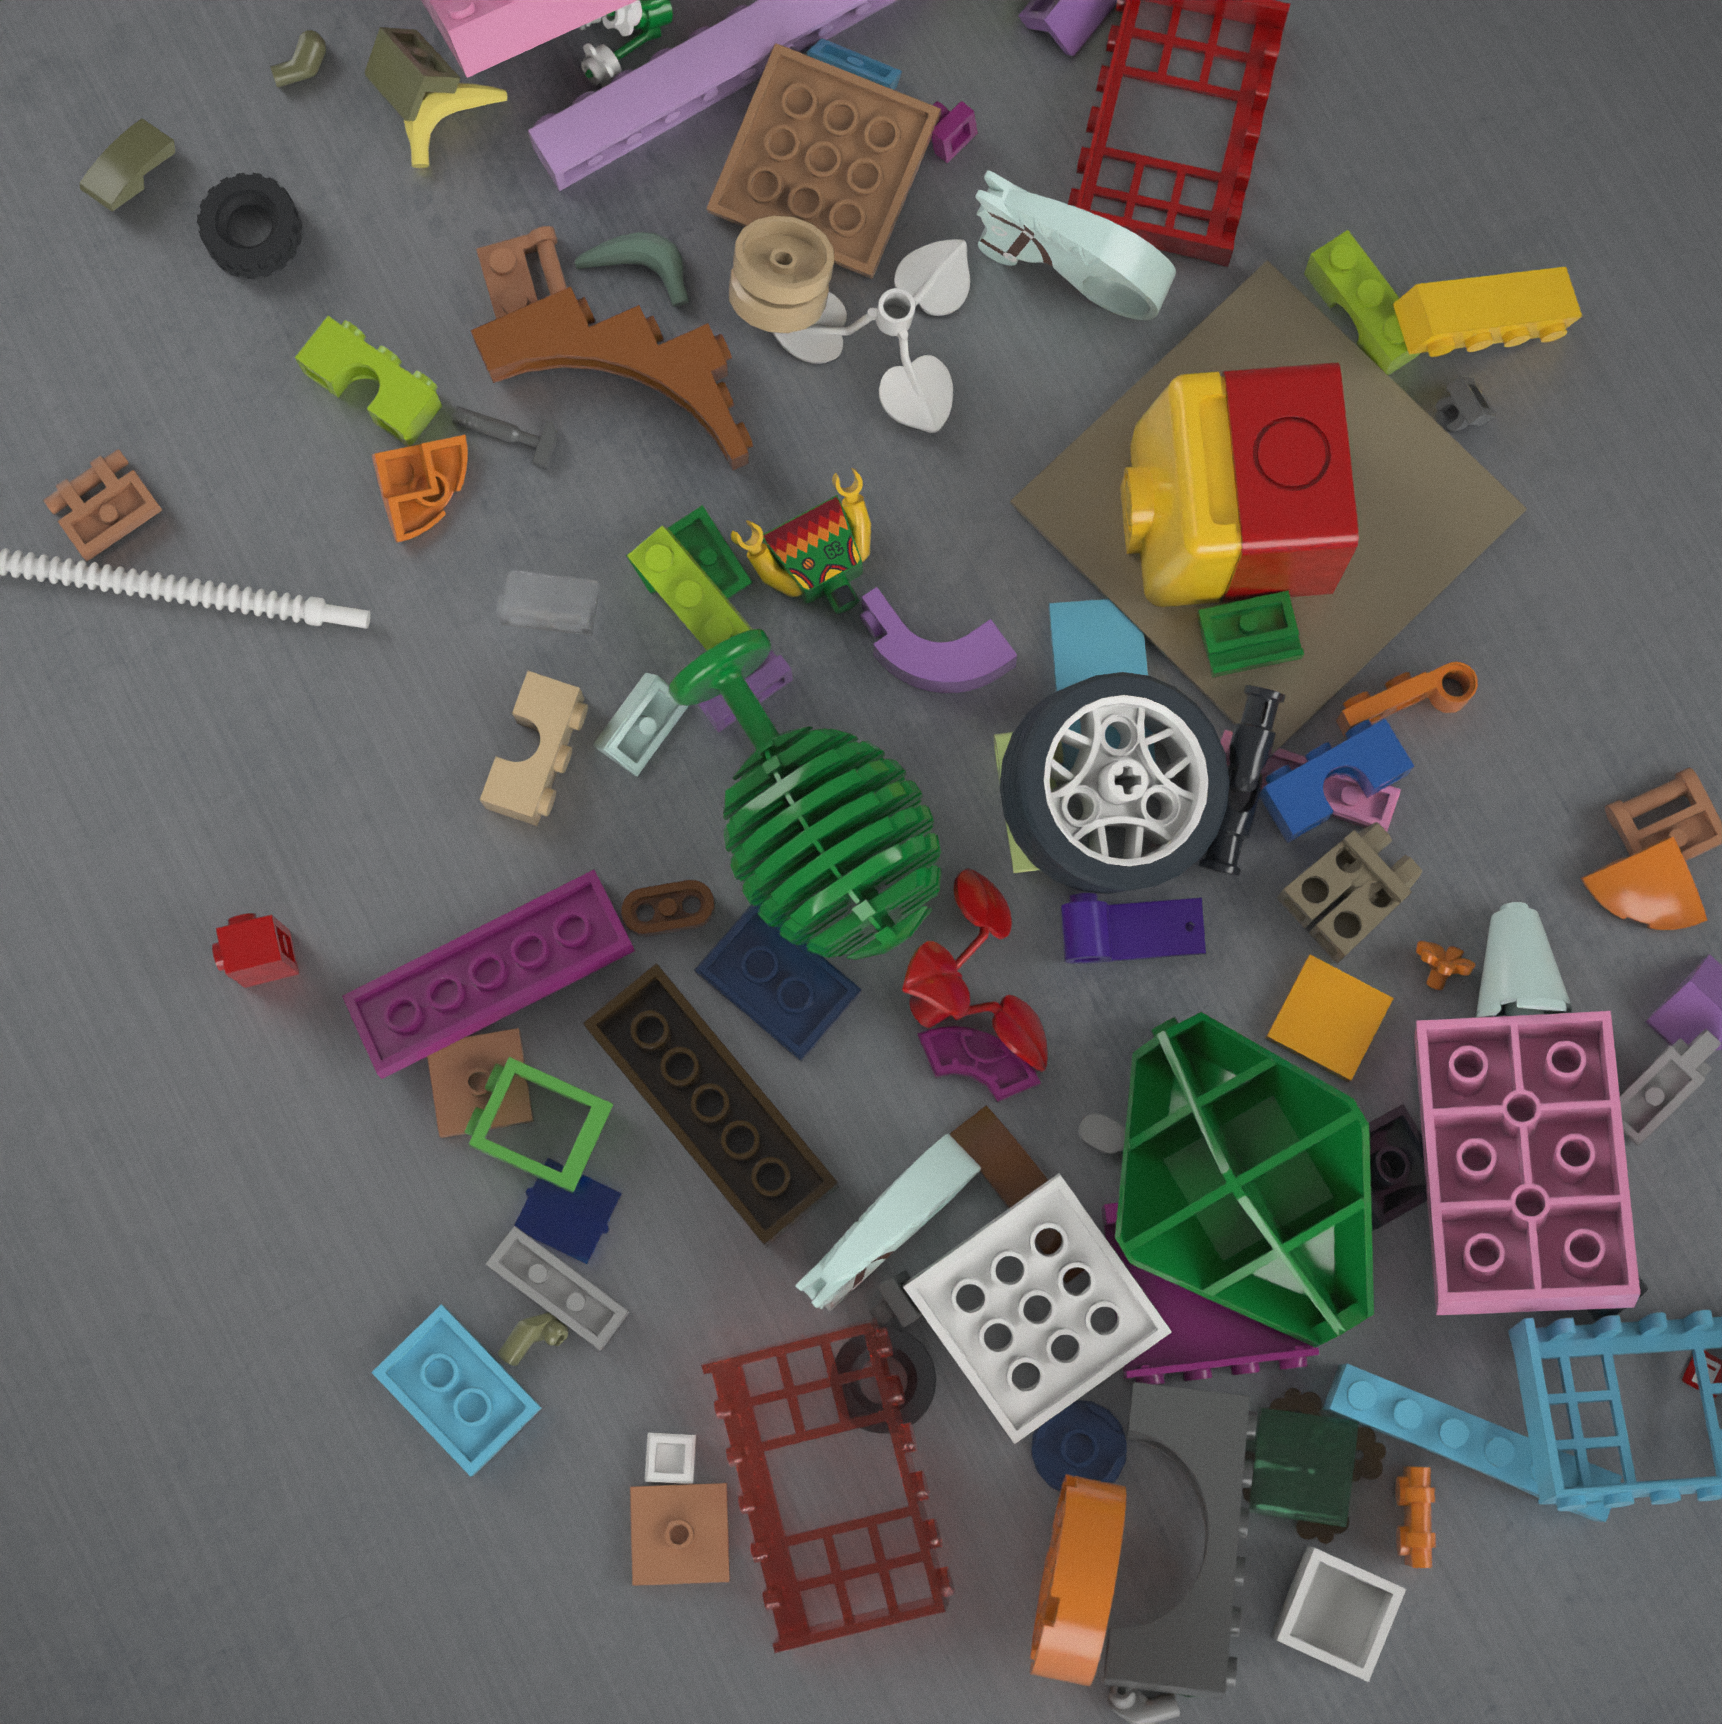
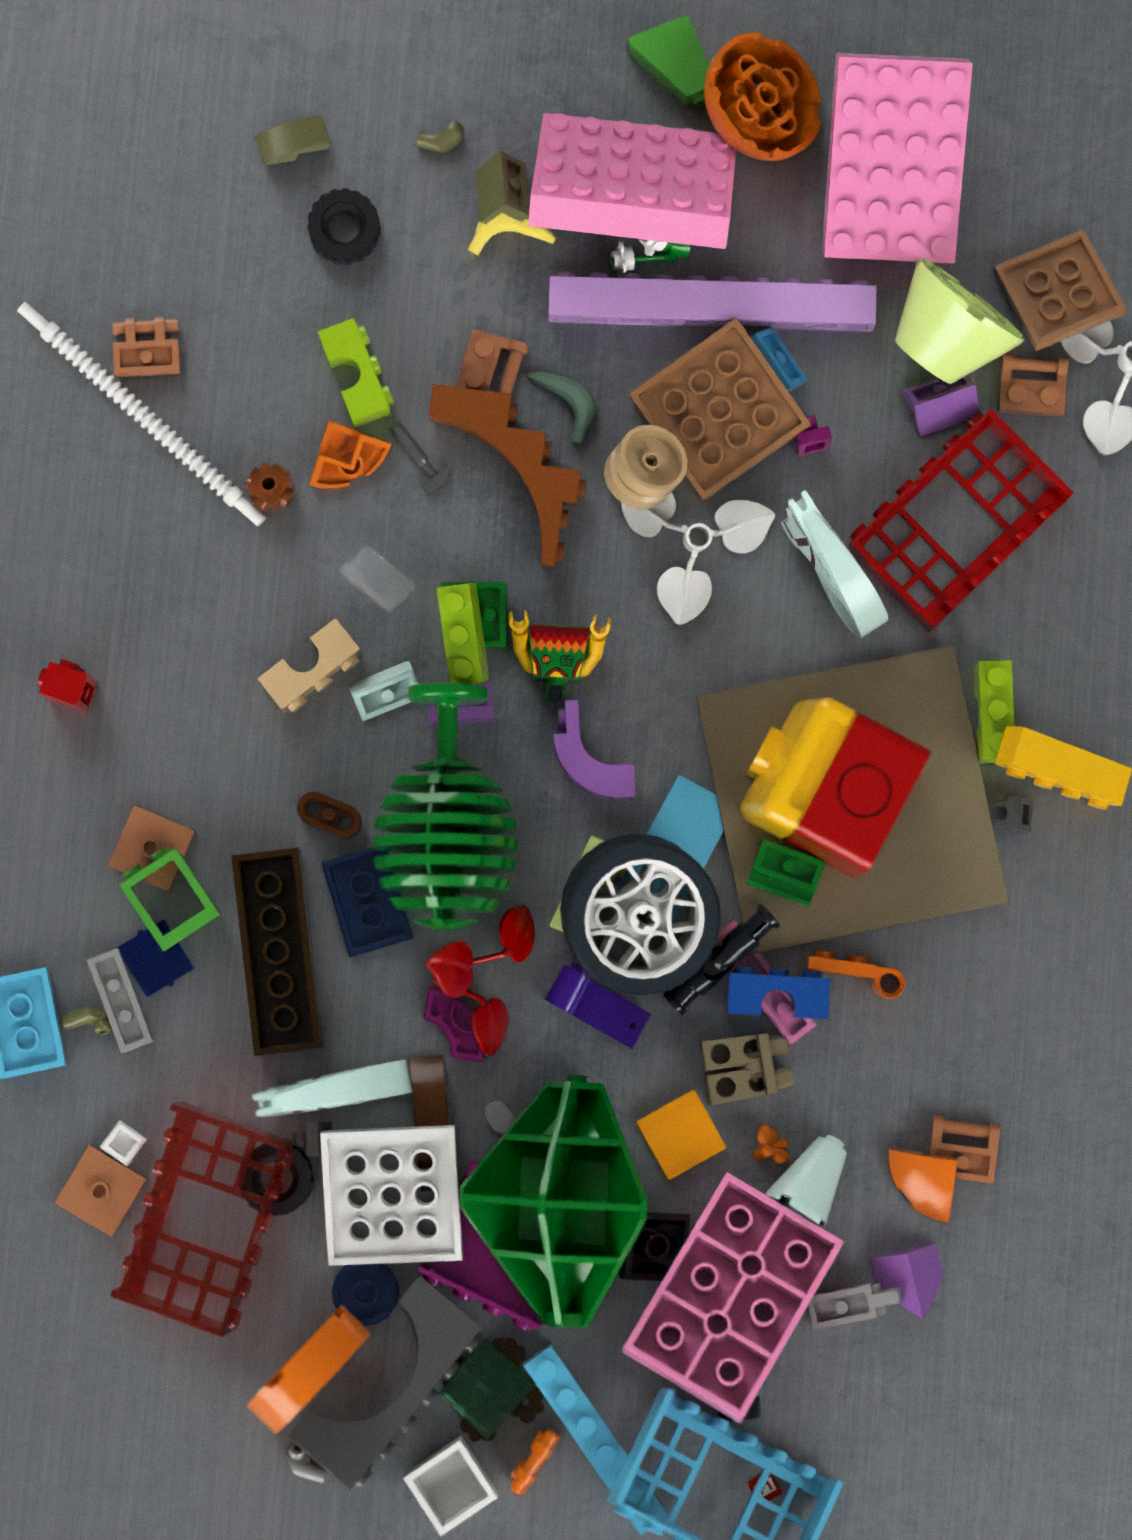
camera: 25 degrees right, 5 degrees up
magenta plate [342,869,635,1079] -> none
none -> dark orange brick [246,463,295,514]

